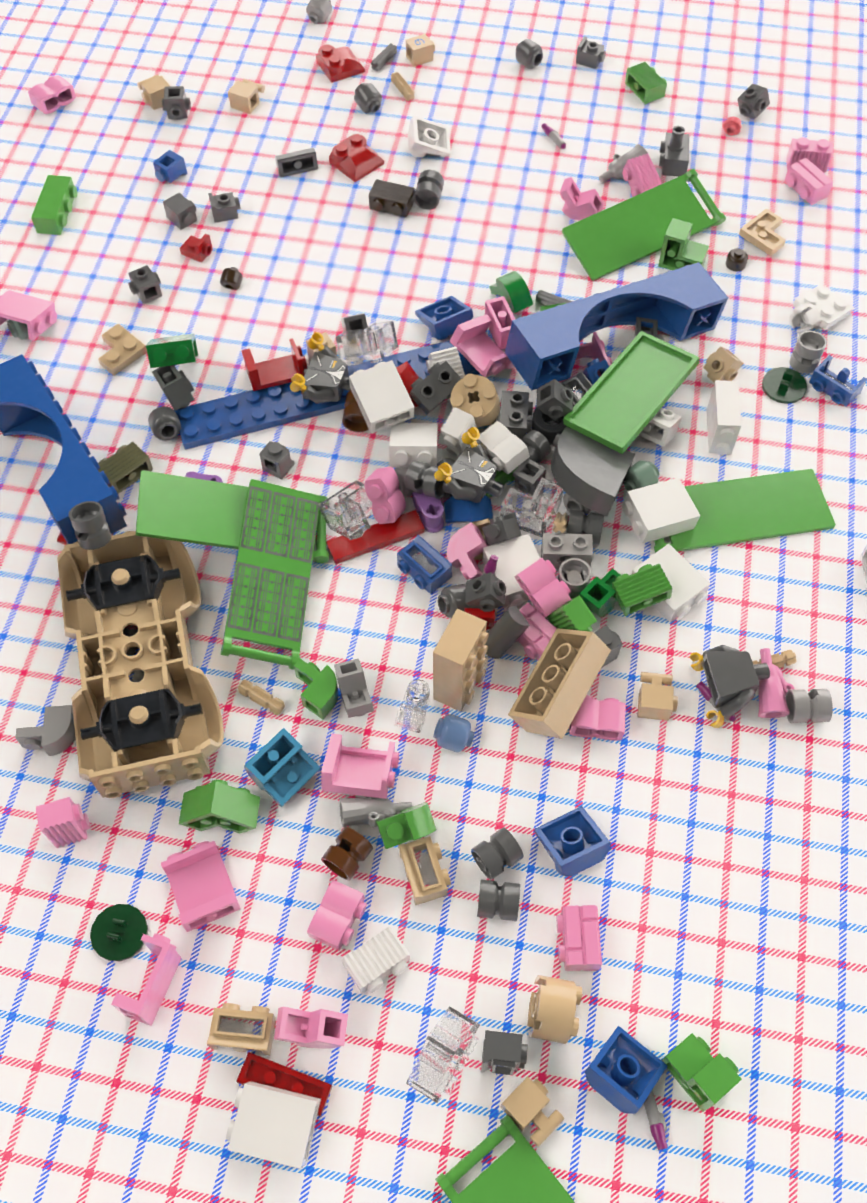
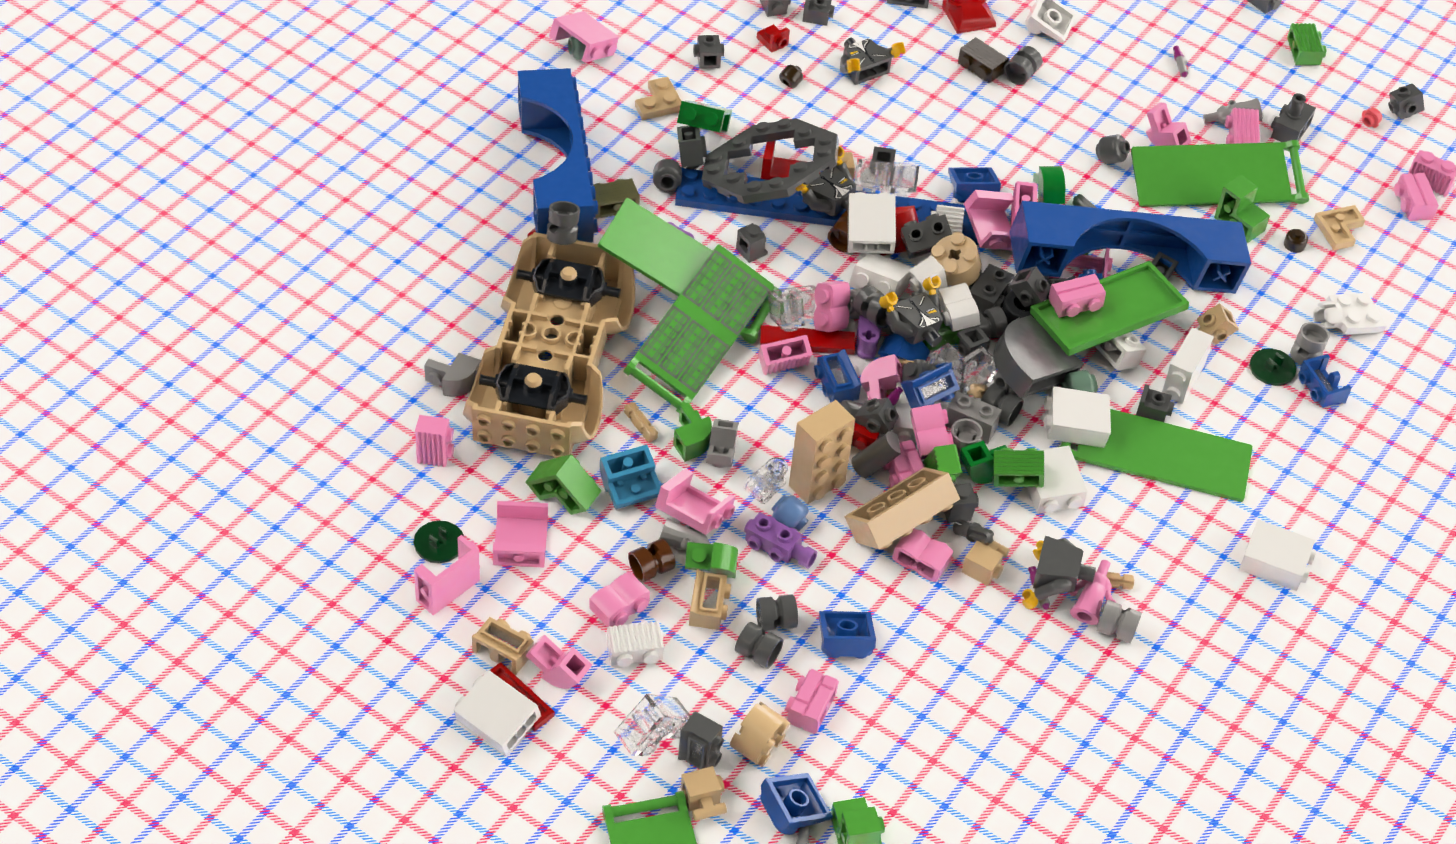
camera: 20 degrees right, 10 degrees down
none -> dark grey plate [702,118,839,204]
none -> medium lavender brick [744,512,818,569]
none -> bright pink brick [758,335,812,375]
none -> dark grey torso [840,37,906,85]
none -> blue window [901,362,960,408]
none -> dark grey axle [953,519,994,543]
none -> bright pink brick [1049,274,1106,318]
none -> dark grey head [1095,134,1130,165]
none -> dark grey brick [1136,384,1175,422]

